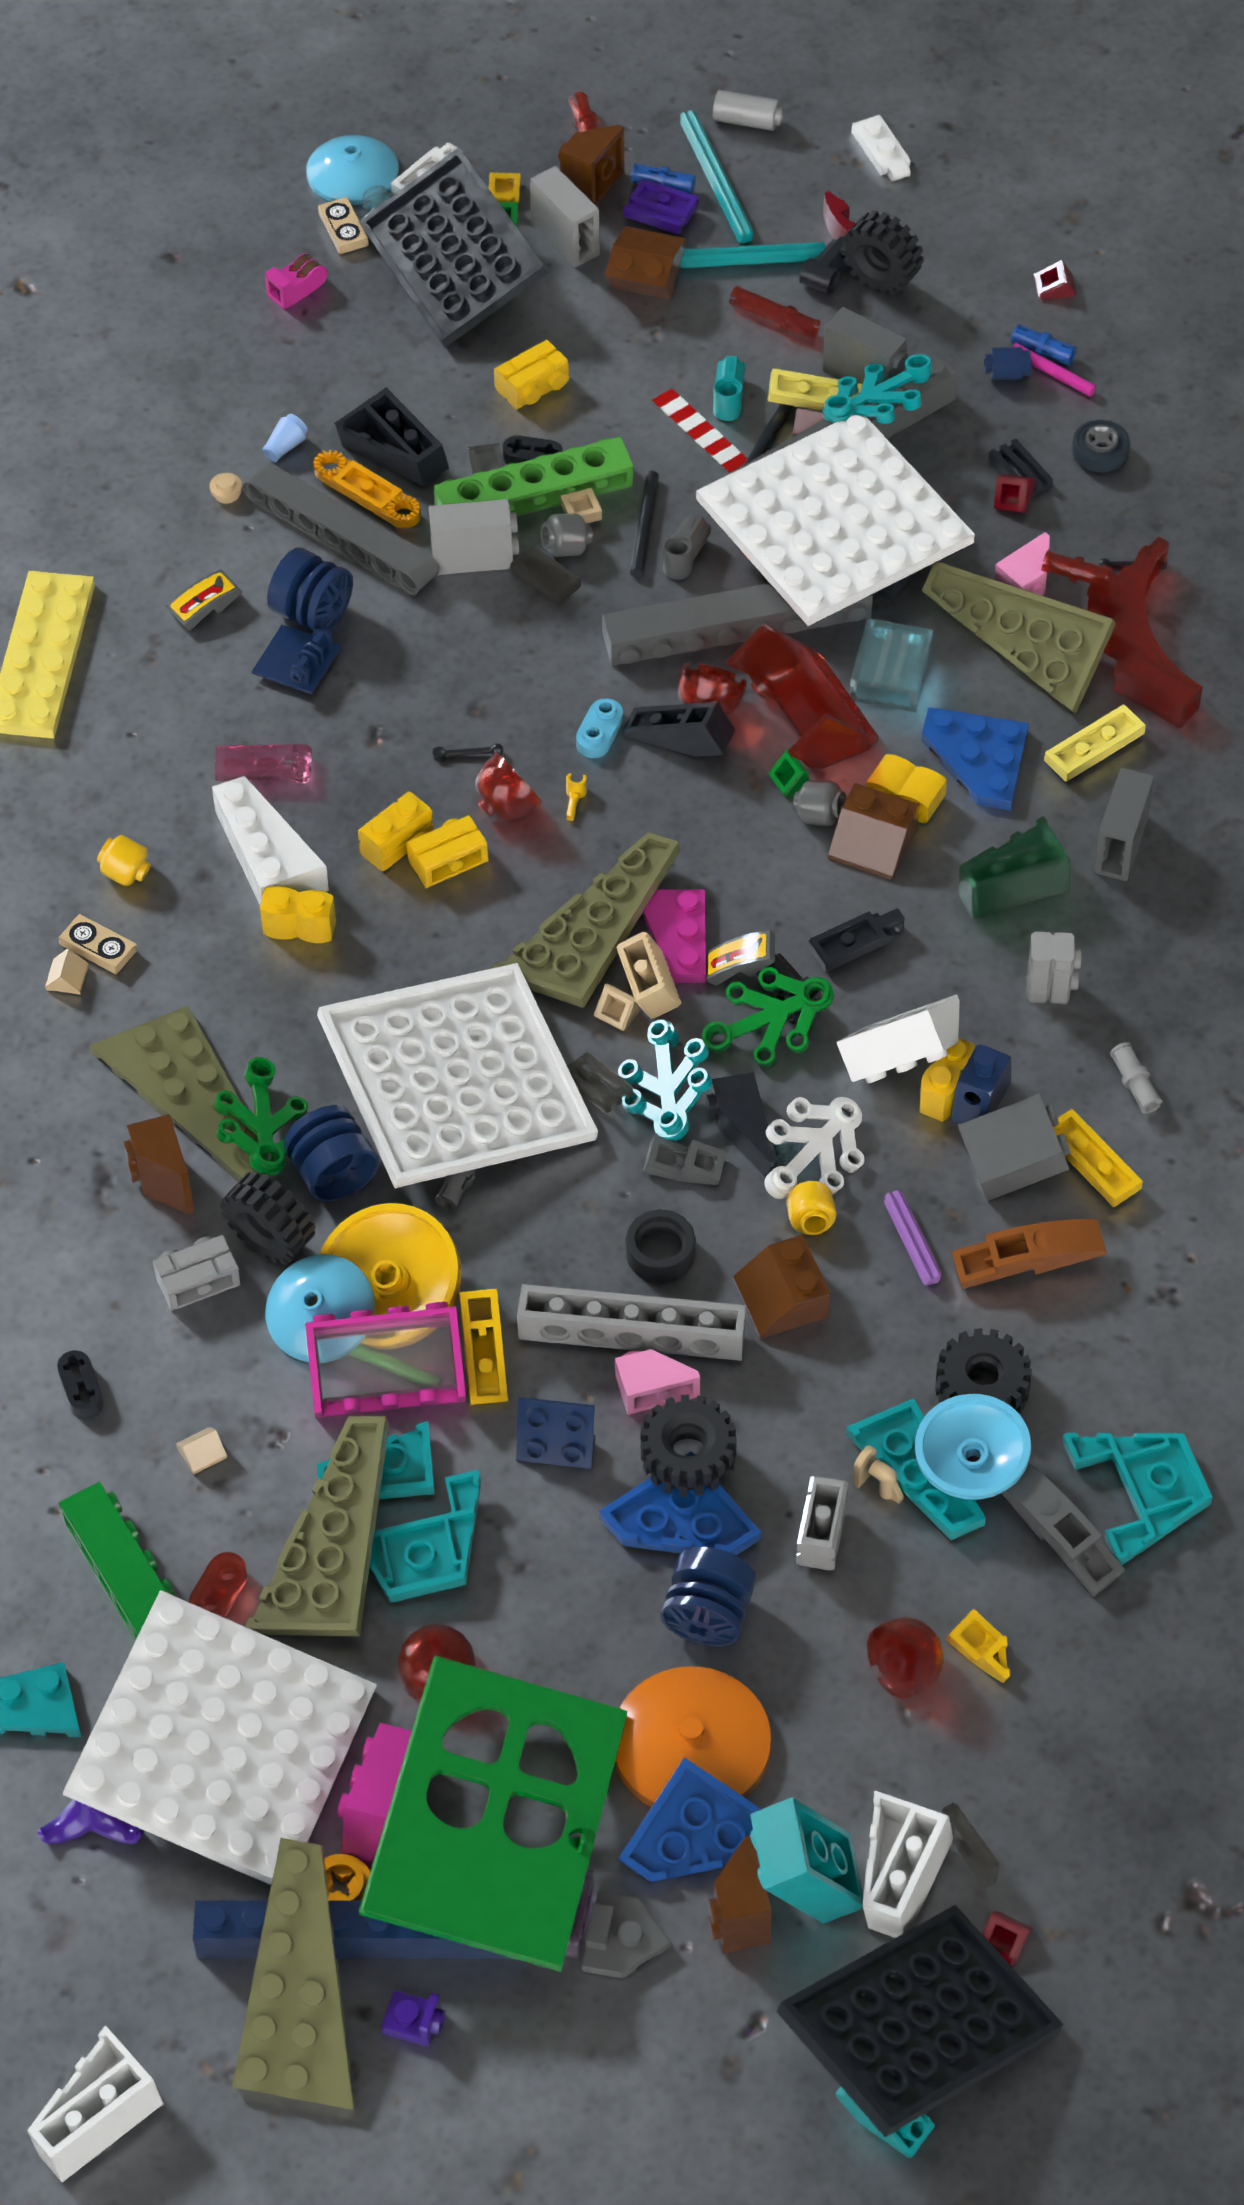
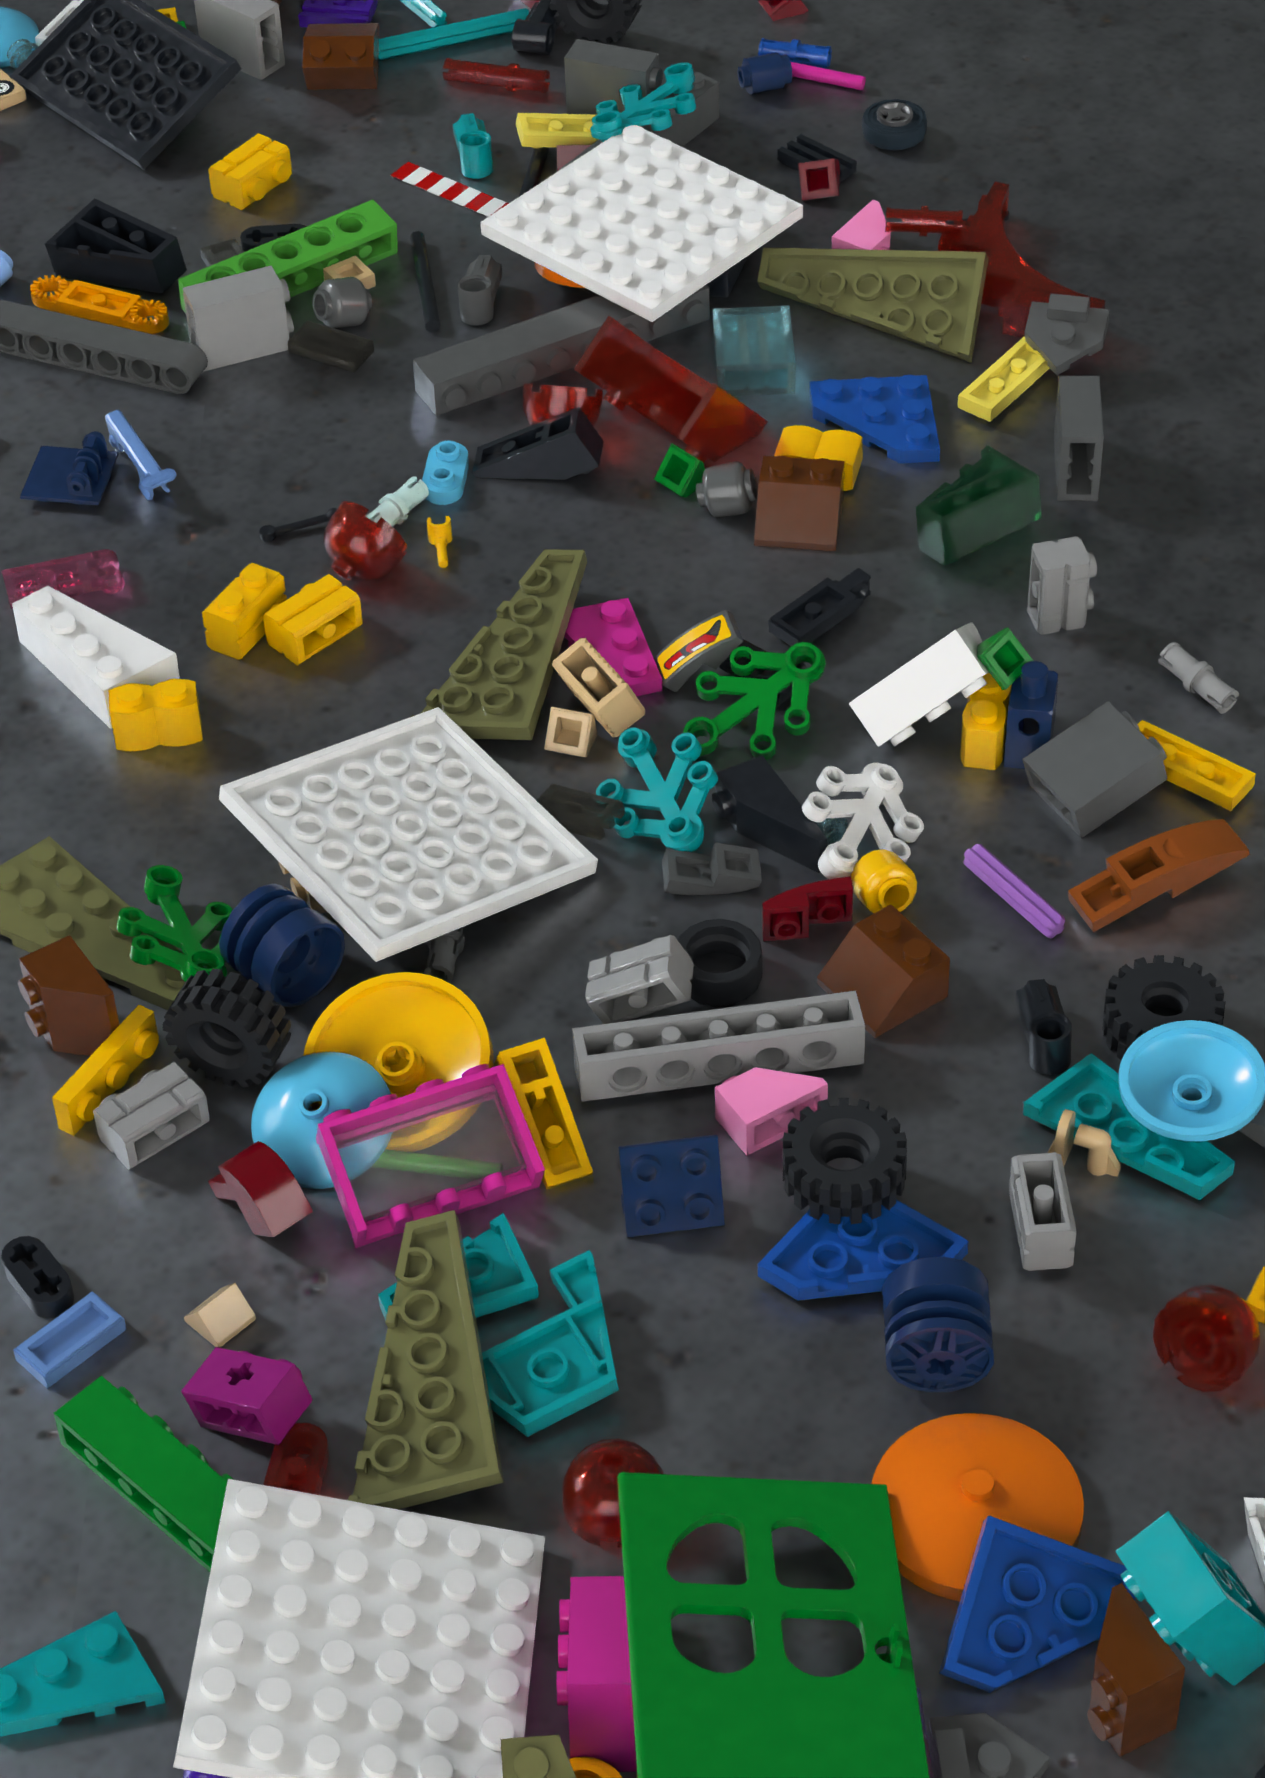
camera: 15 degrees left, 10 degrees down
dark blue wheel [267,547,354,631] -> none
none -> medium blue tile [13,1291,127,1389]
none -> yellow plate [52,1004,160,1136]
none -> medium blue piece [105,410,177,500]
none -> magenta brick [181,1347,313,1445]
none -> brick [208,1141,313,1238]
none -> light aqua pin [358,477,429,542]
none -> light grey brick [585,935,694,1024]
none -> dark red slope [762,877,853,941]
none -> green slope [977,627,1034,690]
none -> black piece [1016,979,1072,1075]
none -> dark grey plate [1025,293,1110,375]

